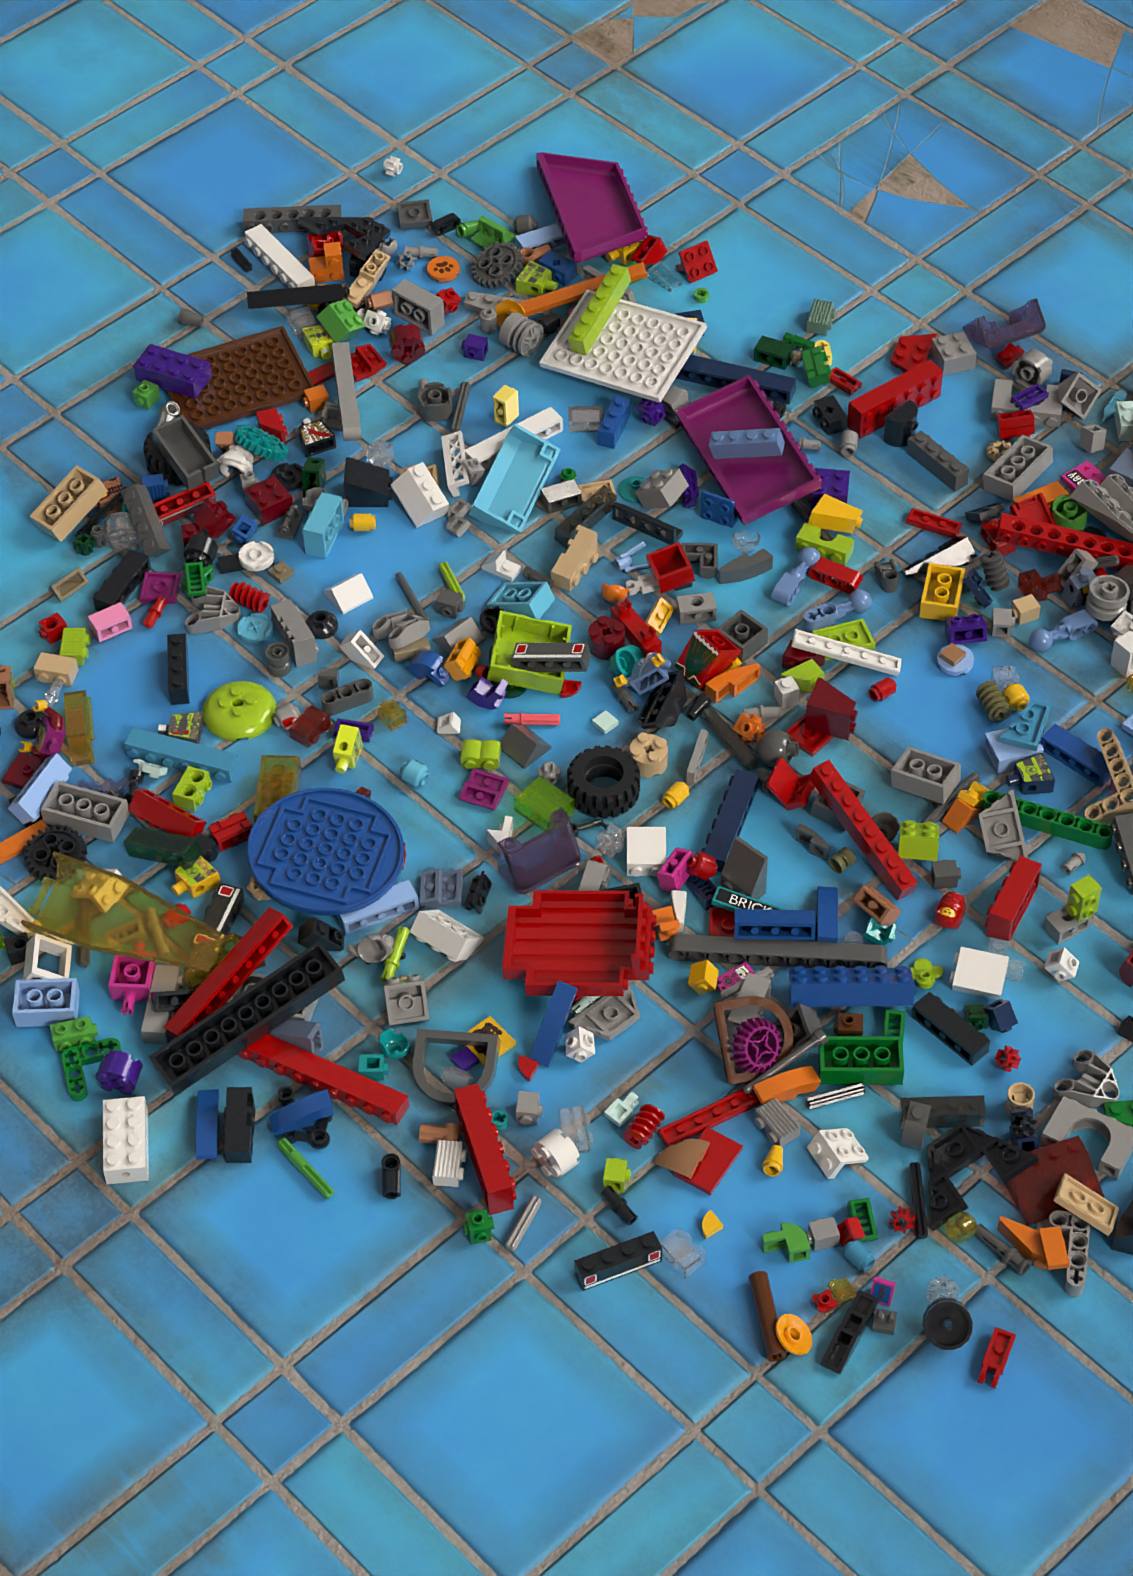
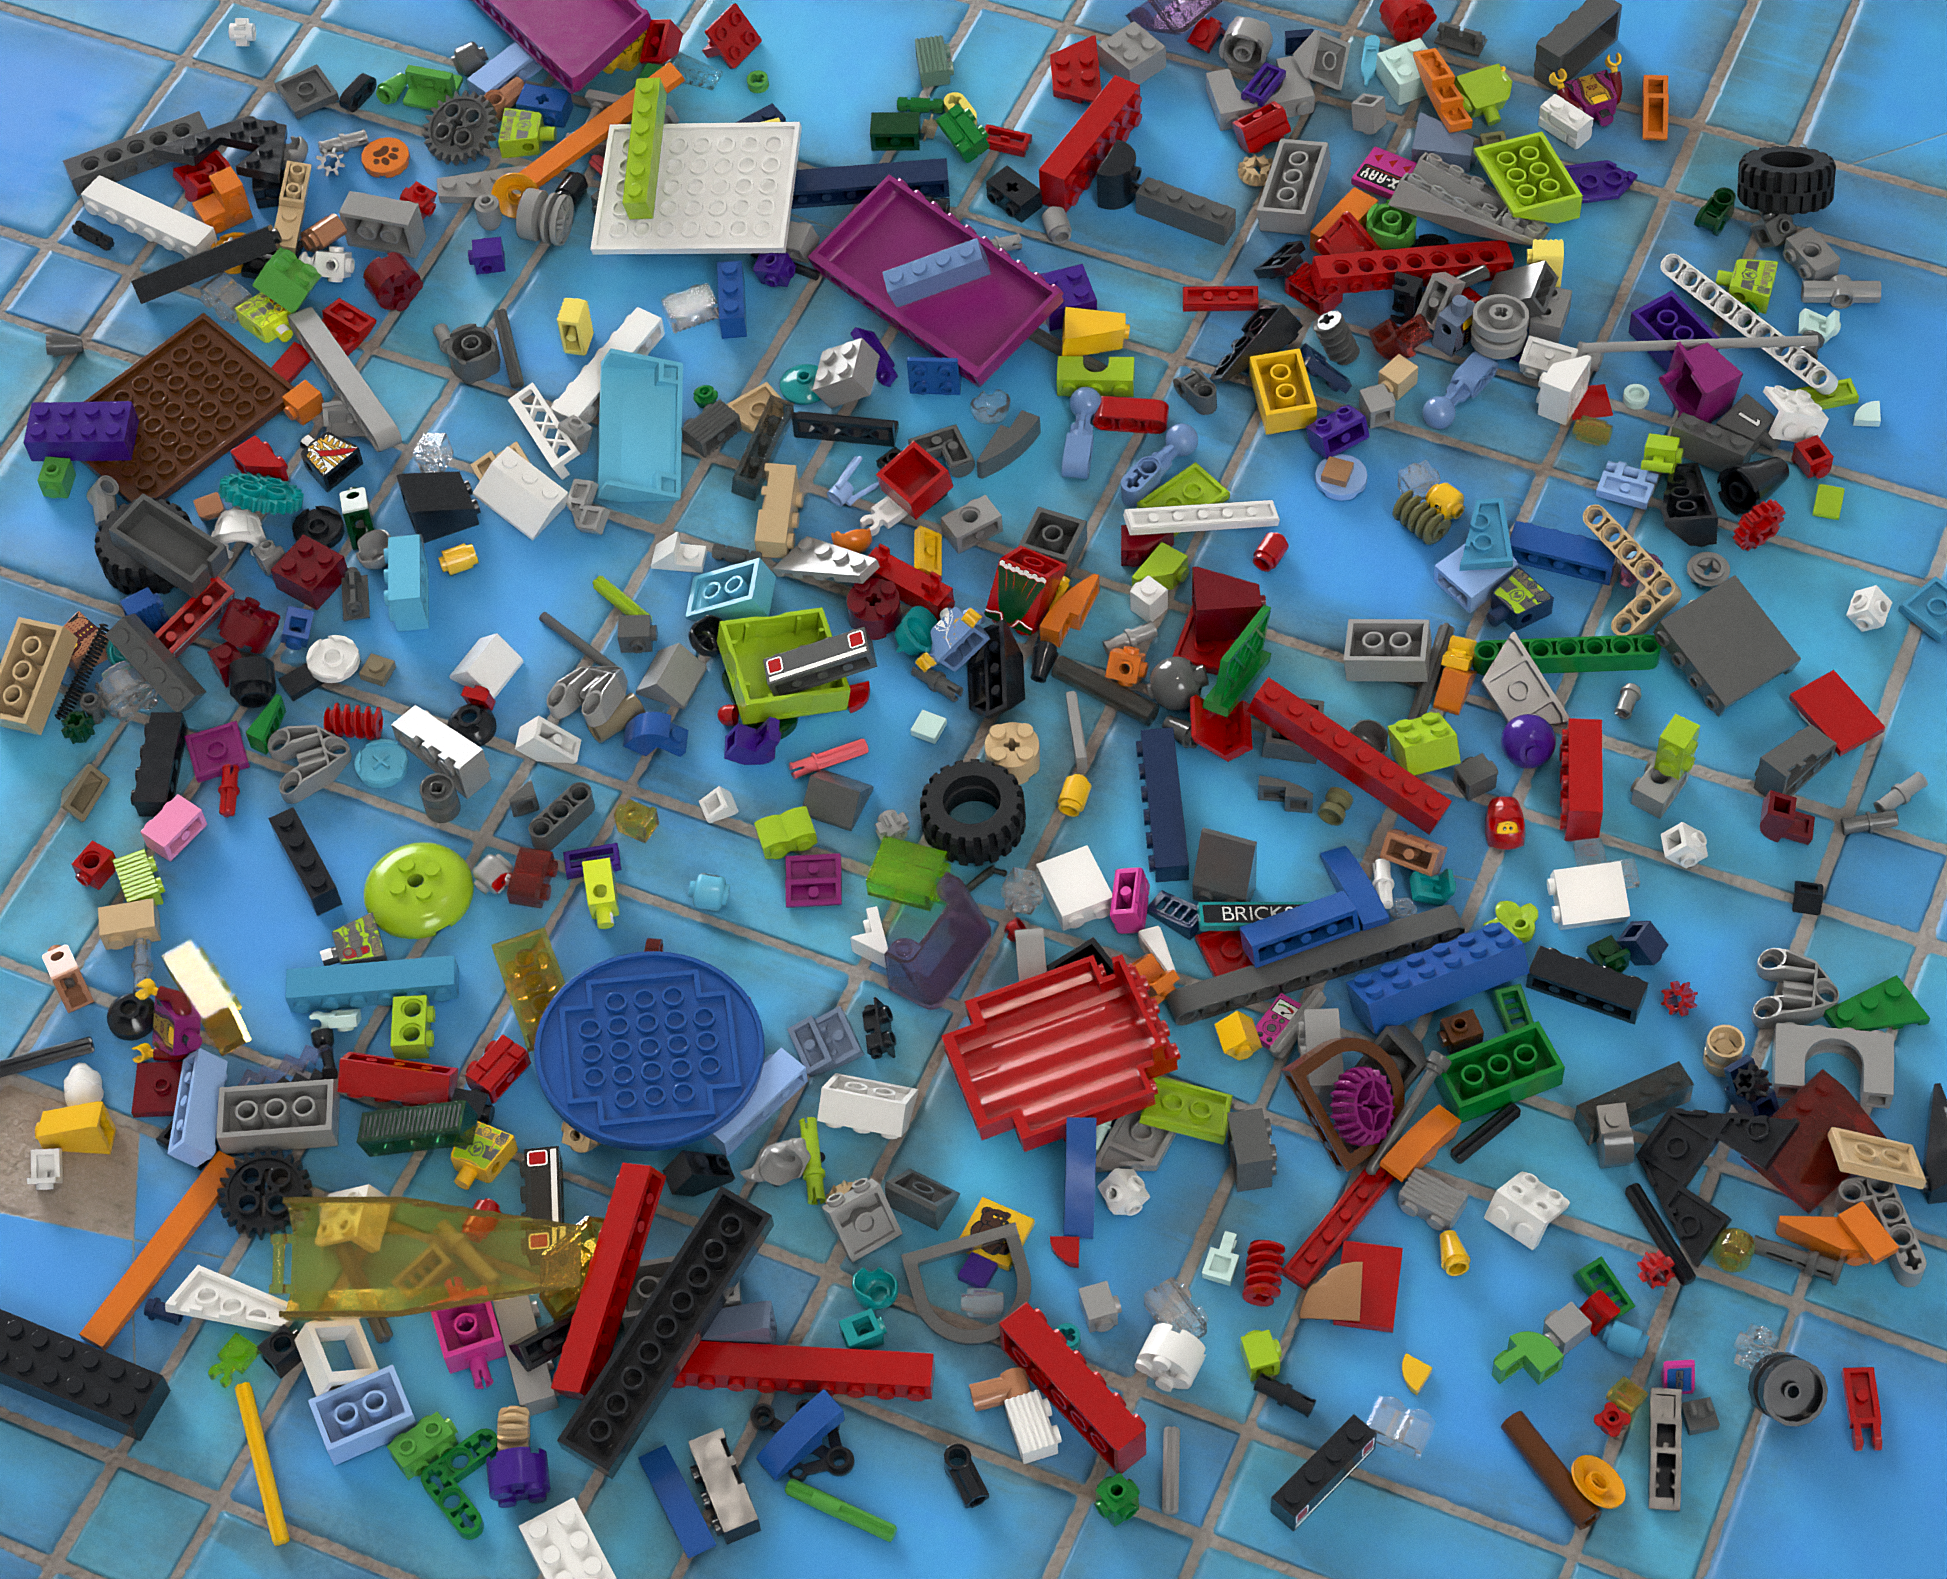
camera: 20 degrees left, 5 degrees up
green slope [184,562,207,597] -> none
light orange brick [443,638,482,681] -> none
red head [687,852,718,880] -> none
none -> red plate [461,685,496,711]
none -> tan gear [497,1406,531,1451]
none -> light grey wing [772,536,880,584]
none -> dark grey slope [885,1169,960,1231]
none -> lime tile [1139,1076,1233,1145]
none -> green fence [1202,605,1272,717]
none -> dark grey brick [1227,1108,1277,1192]
none -> white axle [1372,859,1395,909]
none -> black hinge [1390,271,1423,330]
none -> dark purple brick [1501,714,1556,769]

